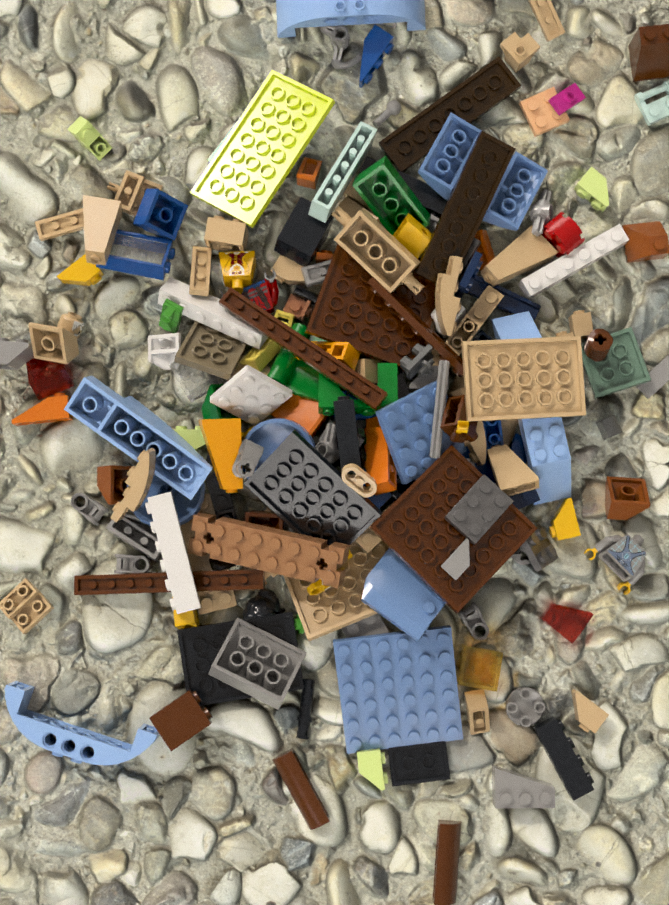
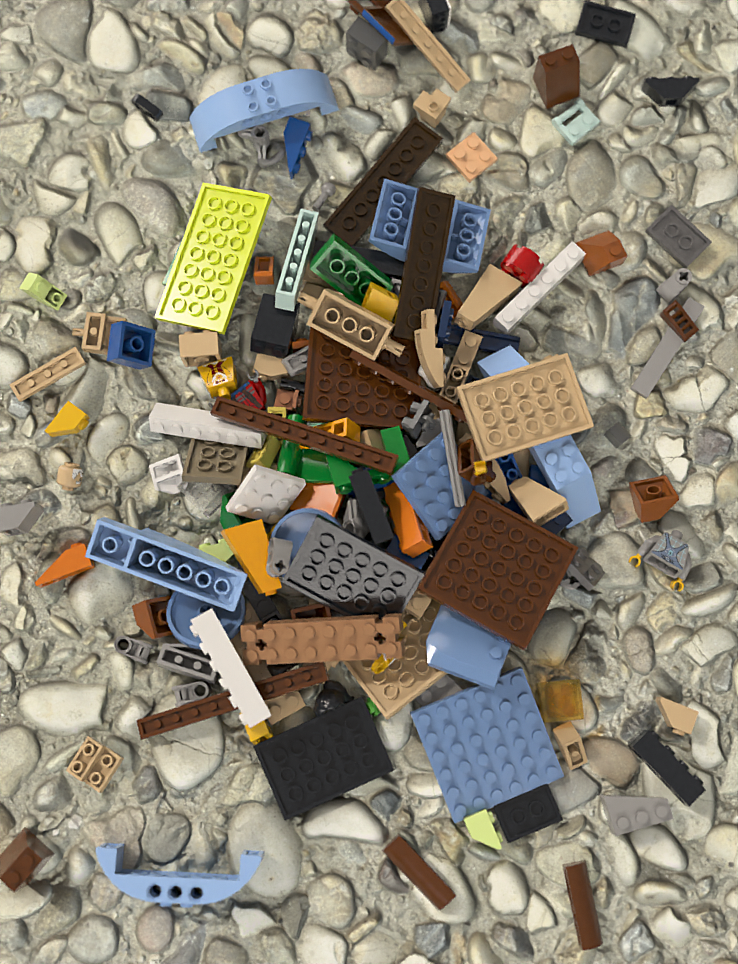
camera: 20 degrees left, 5 degrees down
clear red slope [26,358,74,400] -> none
tan slope [28,322,79,364] -> none
tan slope [83,195,122,266] -> none
window [96,229,175,280] -> none
tan slope [110,448,156,523] -> none
reddish brown slope [149,689,213,751] -> none
bright green plate [159,298,183,333] -> none
tan plate [189,246,212,296] -> none
light grey slope [208,617,307,710] -> none
black pin [296,679,315,739] -> none
tan plate [341,463,377,497] -> none
light grey slope [441,538,470,580] -> none
flat silver plate [444,474,513,545] -> none
light grey piece [458,602,489,640] -> none
light grey dish [505,687,545,727] -> none
light grey axle [530,189,553,237] -> none
clear red slope [540,603,593,644] -> none
dark pink plate [548,83,586,116] -> none
yellow slope [549,498,581,541] -> none
tan brick [568,310,593,339] -> none
yellowish green slope [574,166,609,212] -> none
sand green plate [581,327,651,399] -> none
reddish brown piece [584,329,613,362] -> none

